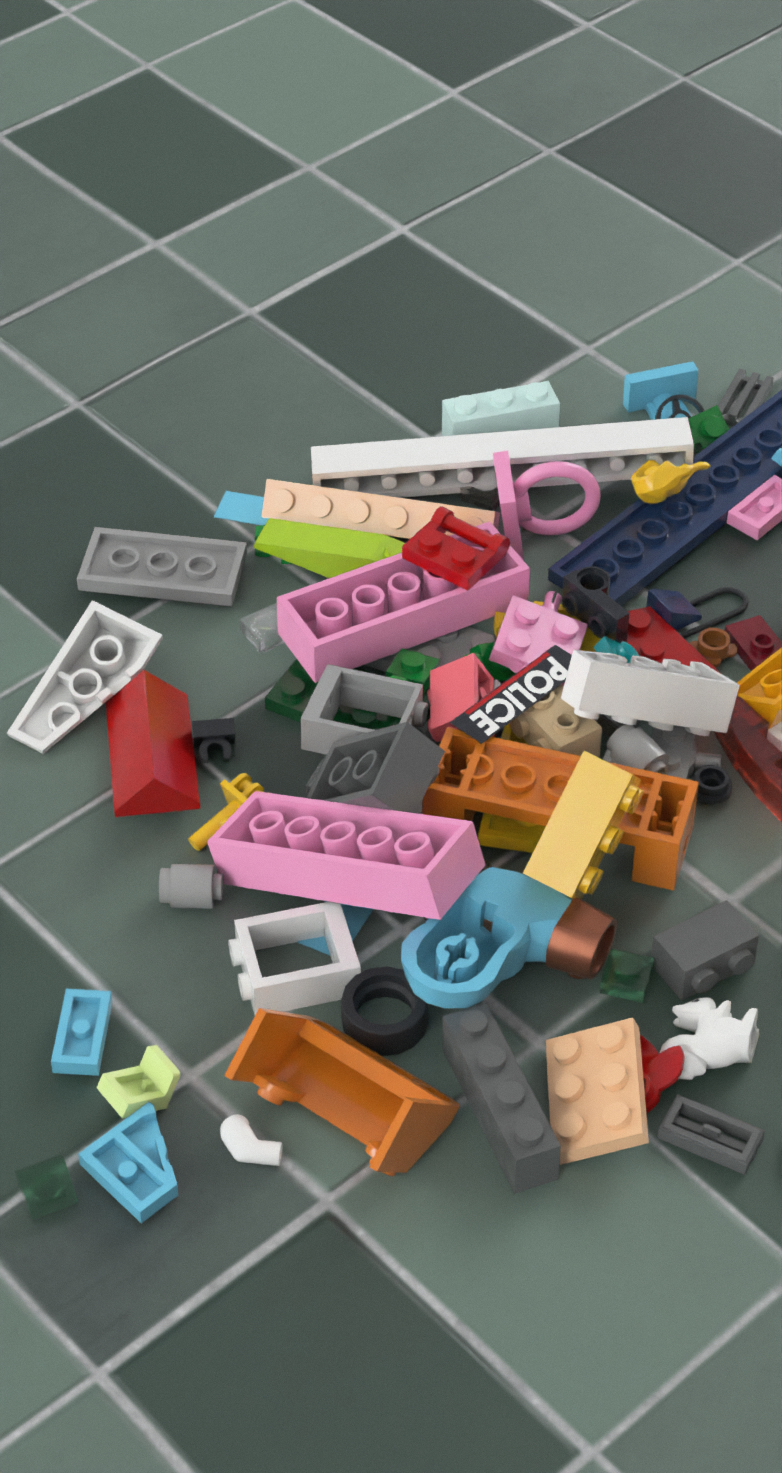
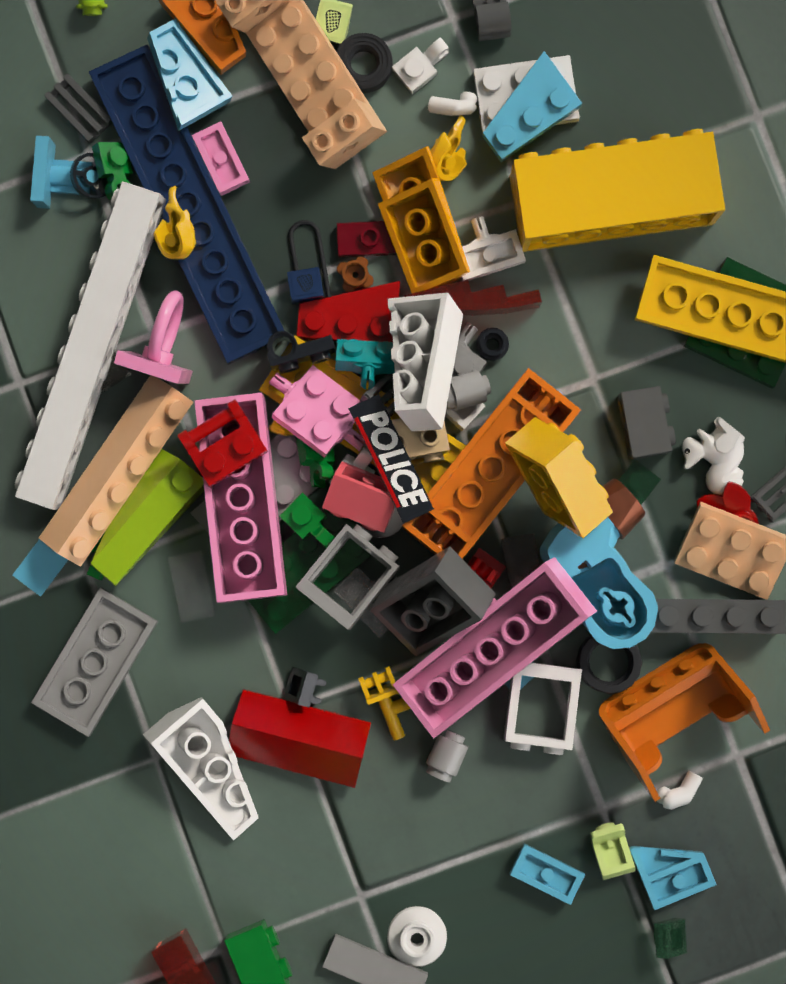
camera: 65 degrees left, 40 degrees up
light aqua brick [442,381,560,436] -> none

